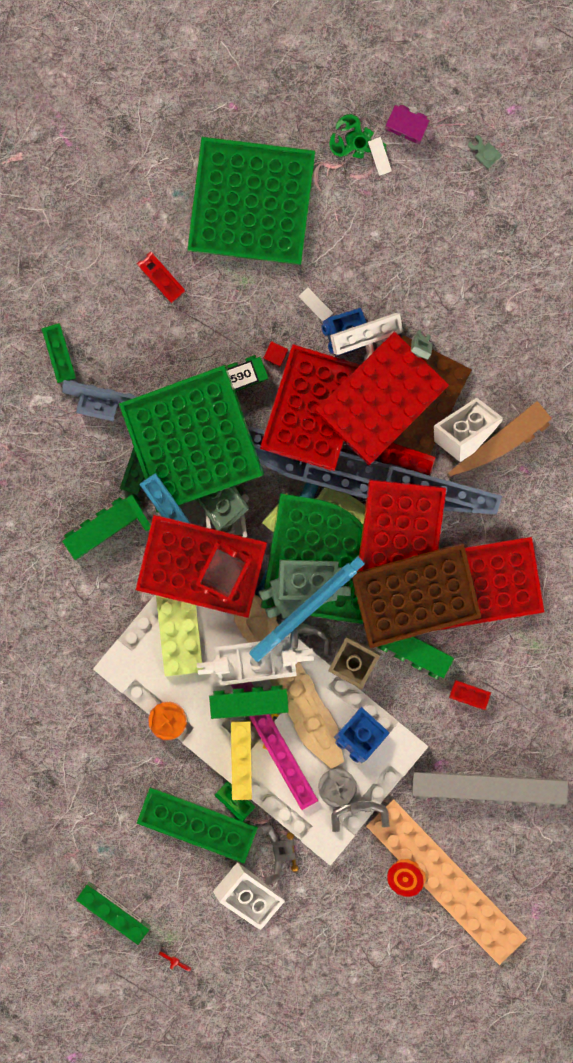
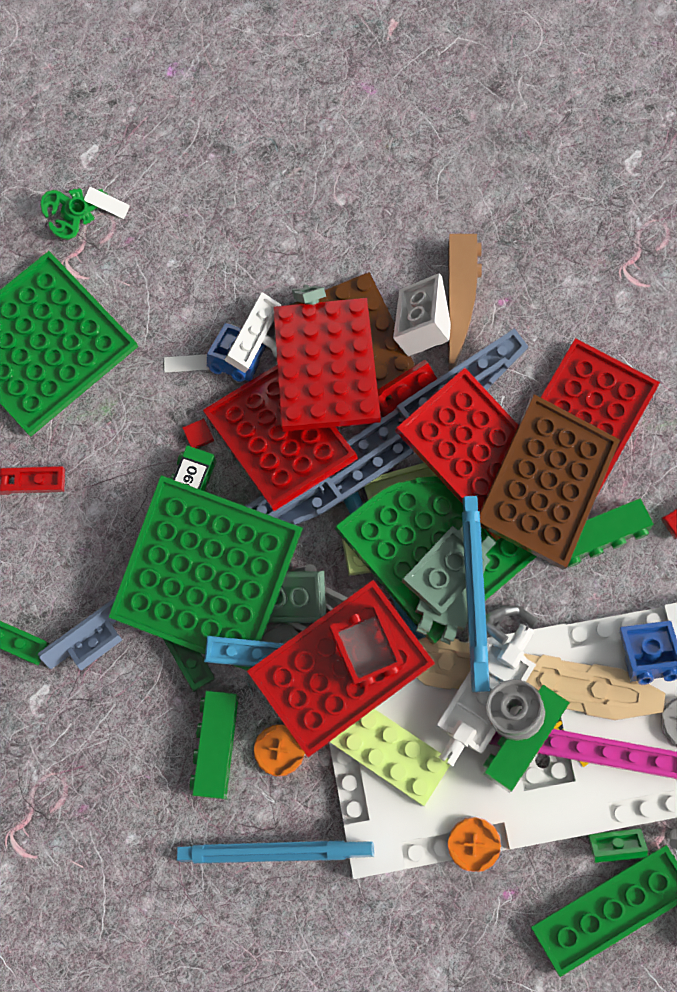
camera: 50 degrees left, 15 degrees down
green tile [126,495,152,531] -> none
light yellow brick [231,720,252,800] -> none
dark tan slope [328,635,381,689] -> none
magenta piece [385,105,430,145] -> none
sand green plate [468,135,502,170] -> none
none -> dark azure piece [177,841,374,864]
none -> orange tile [254,724,305,776]
none -> light grey wheel [486,679,545,741]

